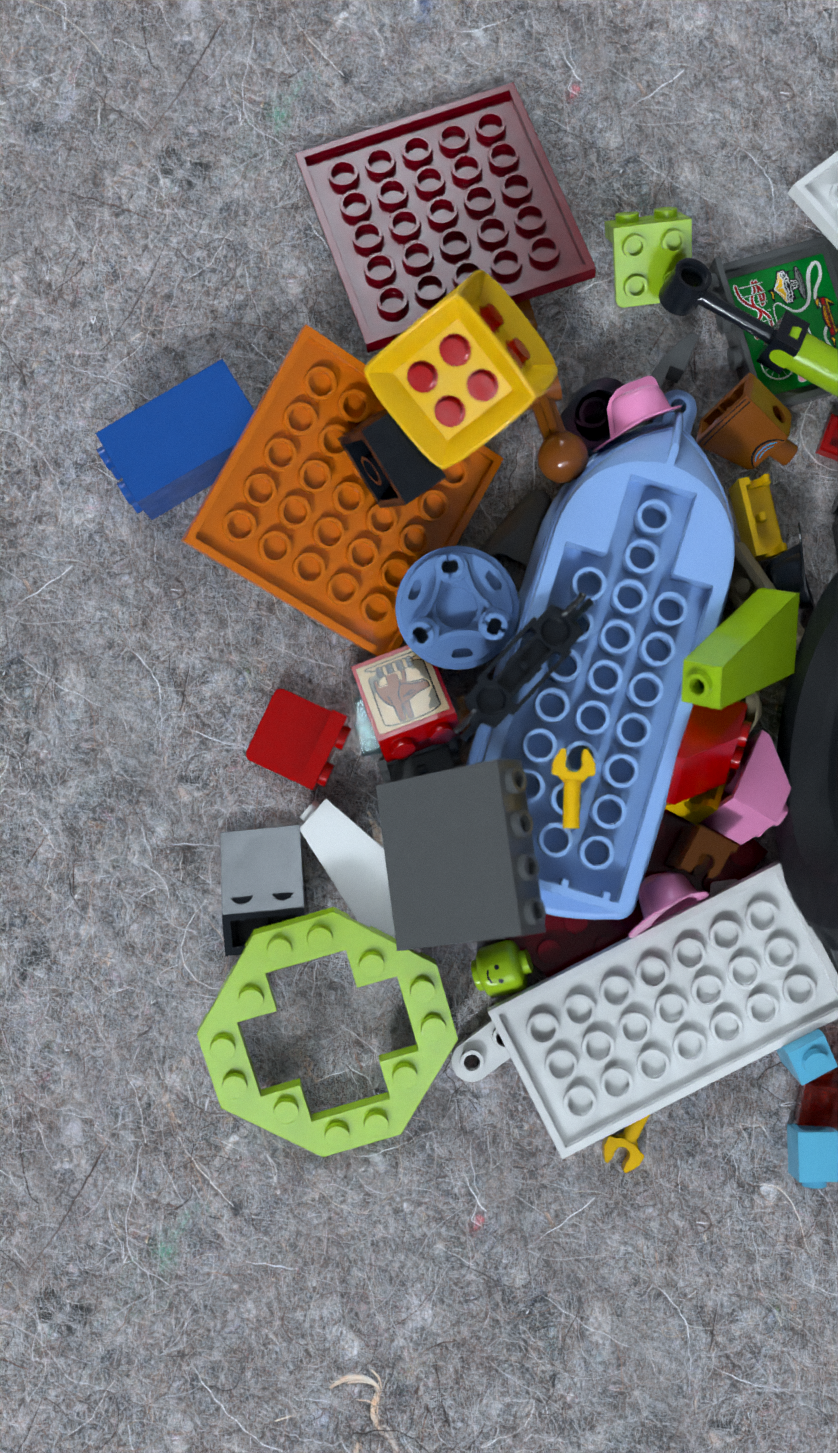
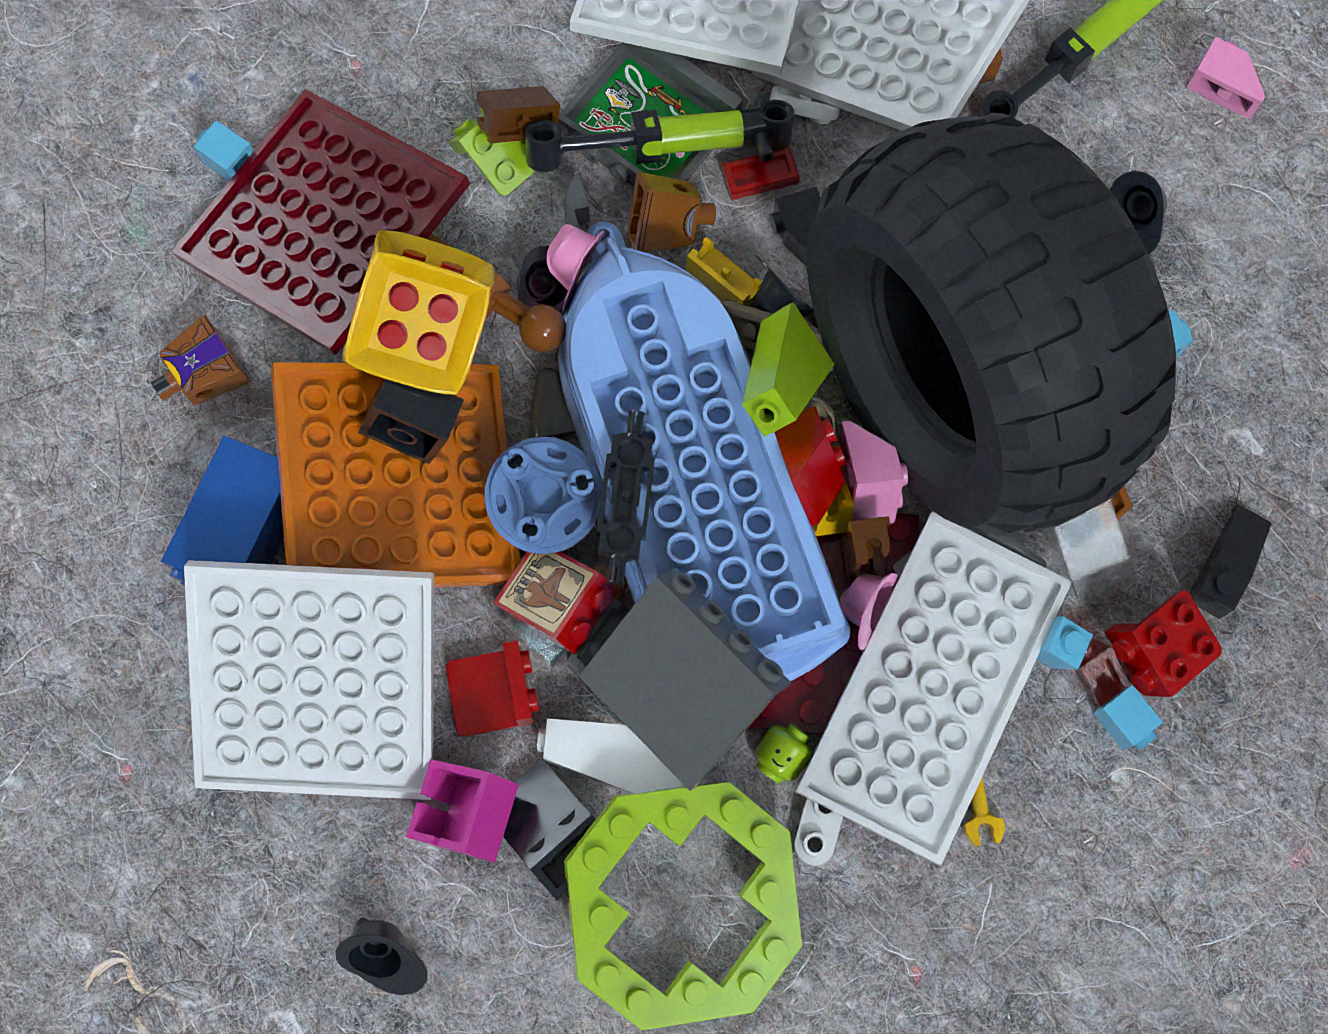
camera: 30 degrees left, 10 degrees down
yellow bar [551,748,595,829] -> none
none -> torso [151,315,250,405]
none -> white plate [184,560,434,800]
none -> medium azure brick [193,120,254,181]
none -> black piece [335,918,428,995]
none -> dark pink piece [406,759,519,863]
none -> reddish brown hinge [476,86,560,144]

